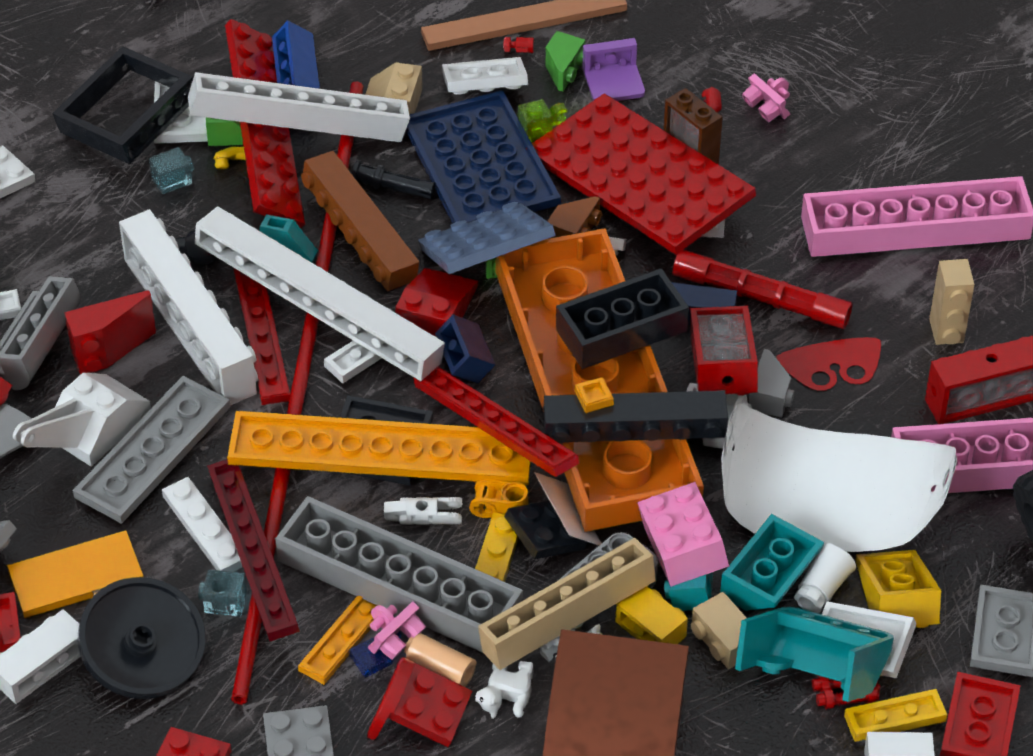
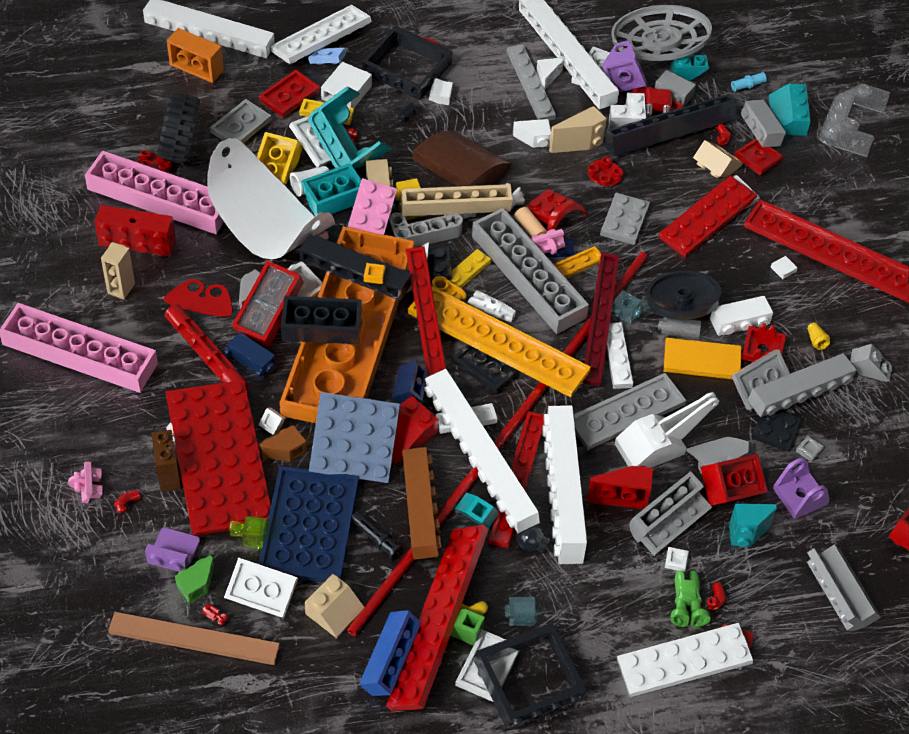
camera: 155 degrees left, 5 degrees up
white brick [188,72,410,142] -> none

